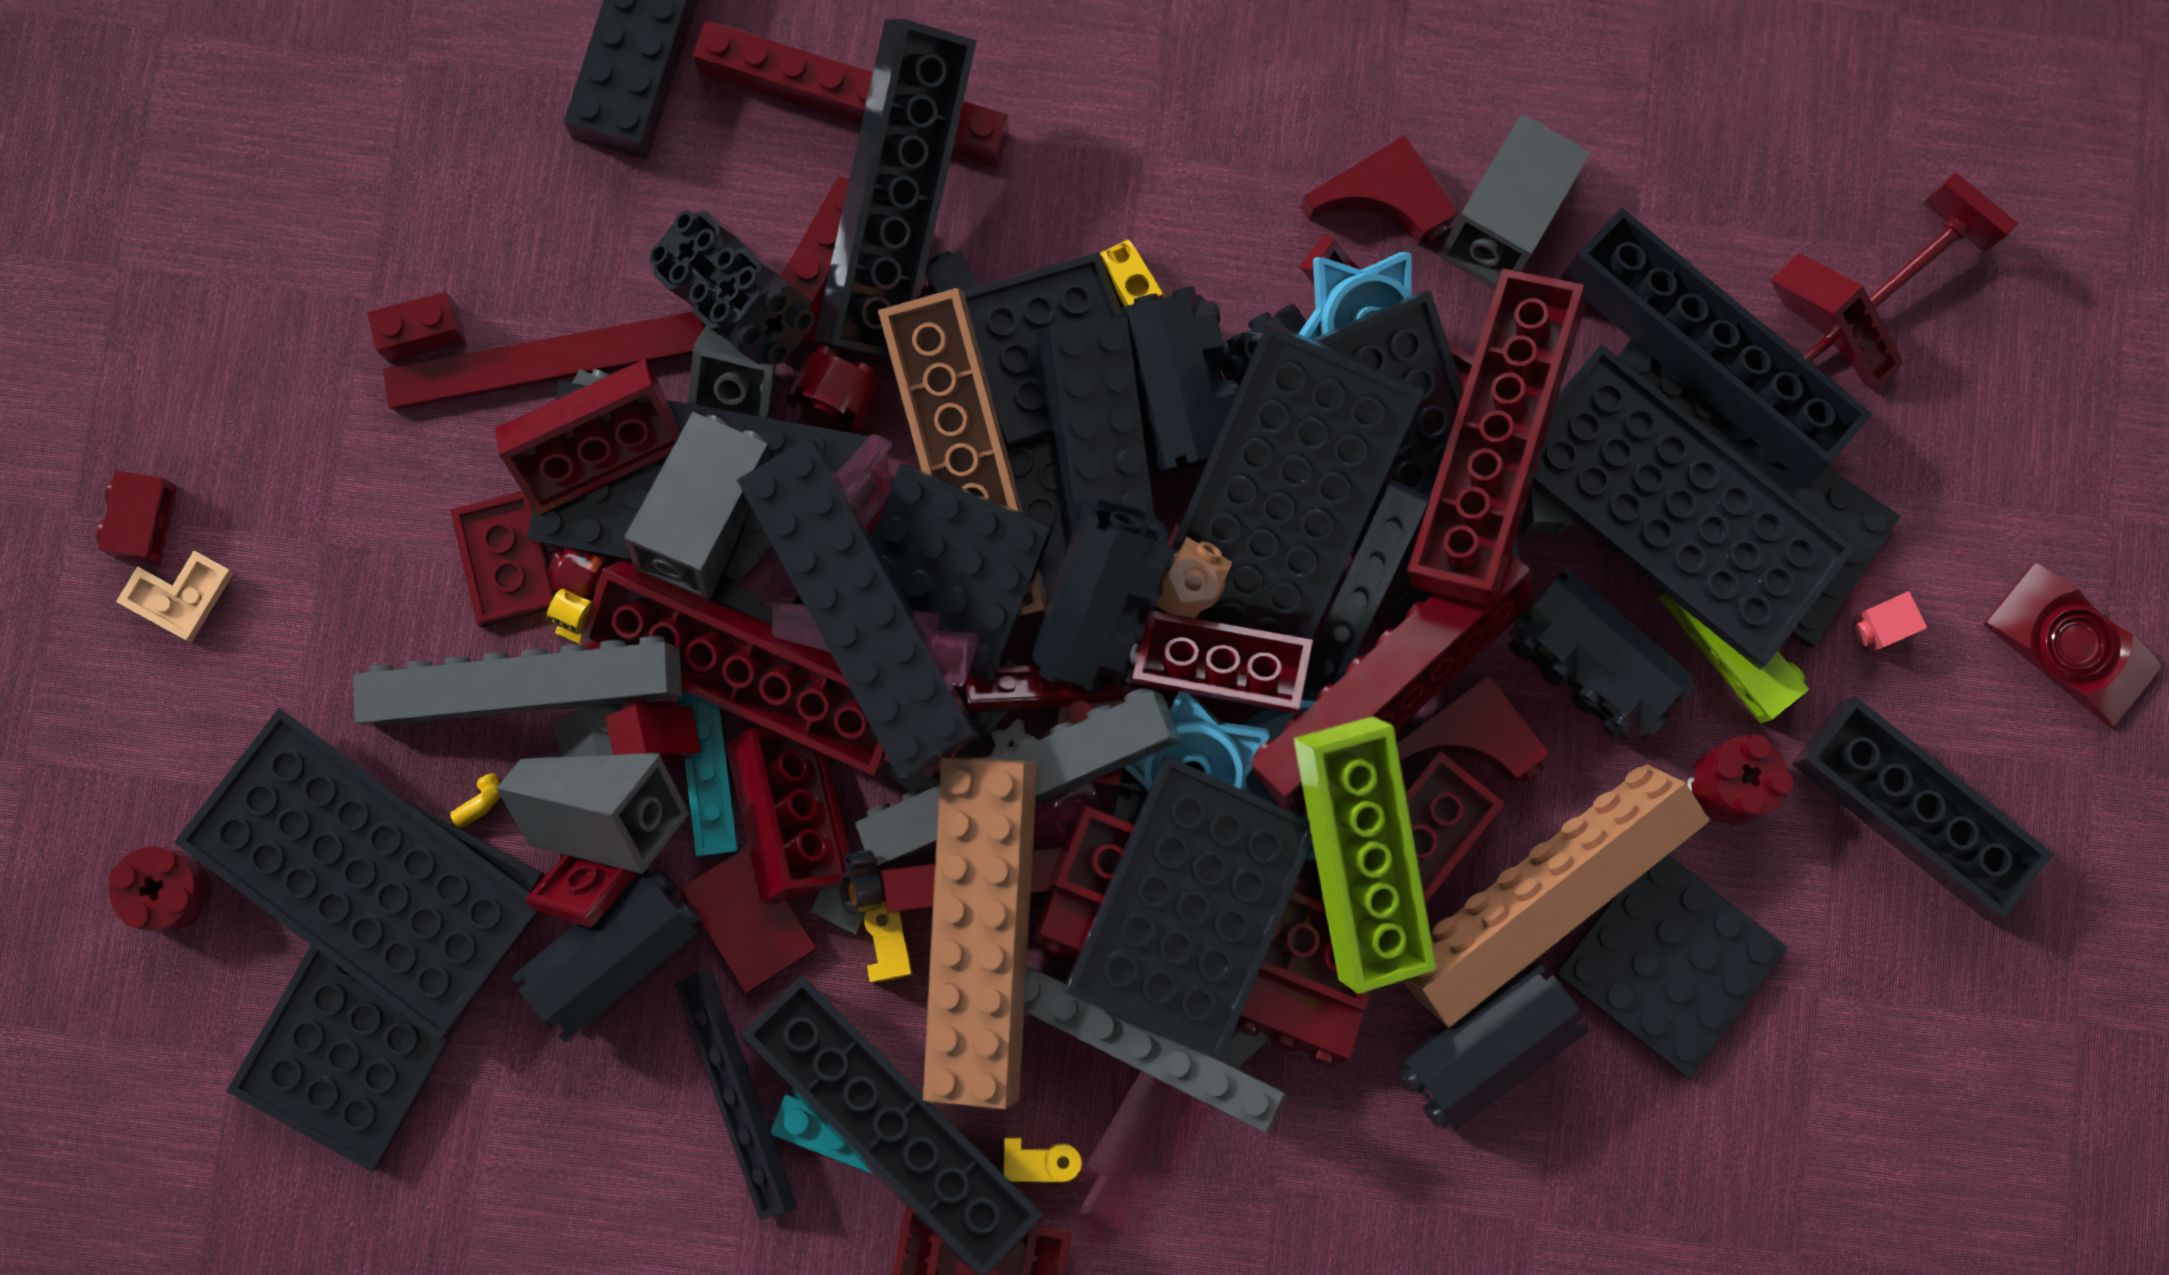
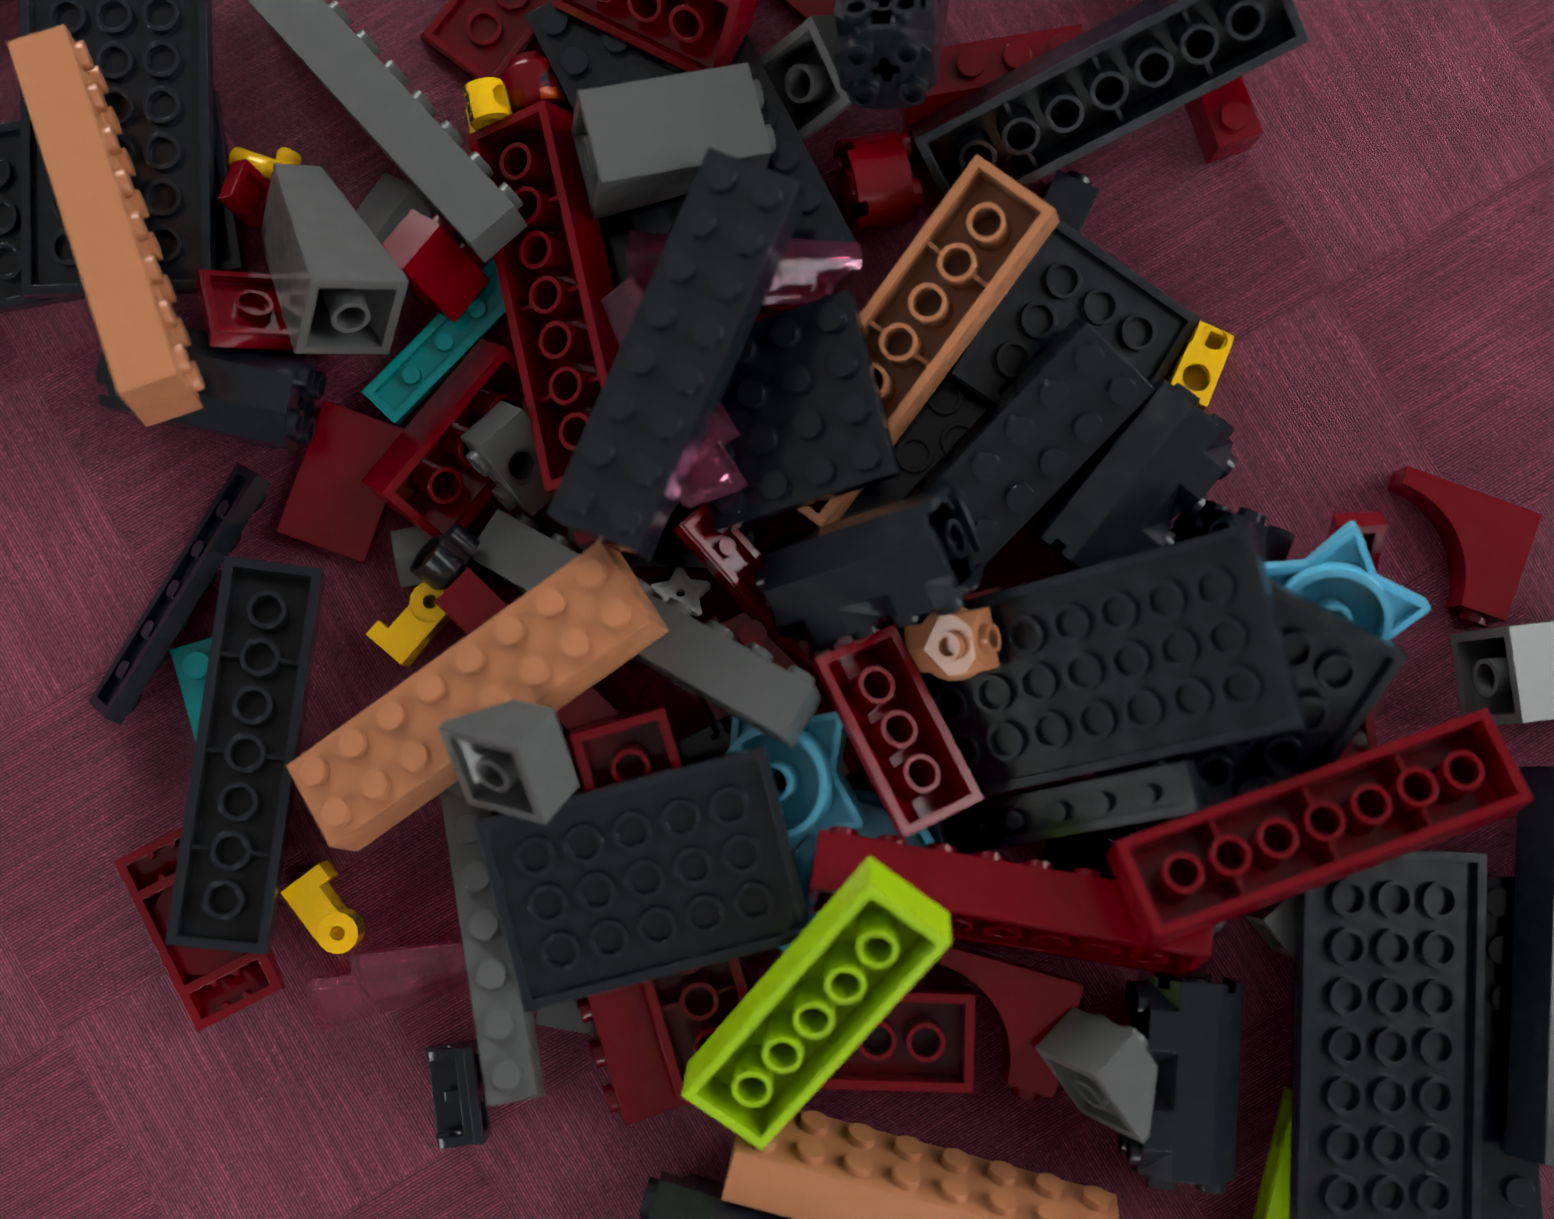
camera: 60 degrees right, 5 degrees up
none -> nougat brick [7,24,205,427]
none -> dark red plate [218,159,270,228]
none -> black hinge [426,1040,491,1148]
none -> dark grey slope [438,700,580,824]
none -> dark grey brick [460,400,555,516]
none -> dark grey slope [1035,1007,1158,1144]

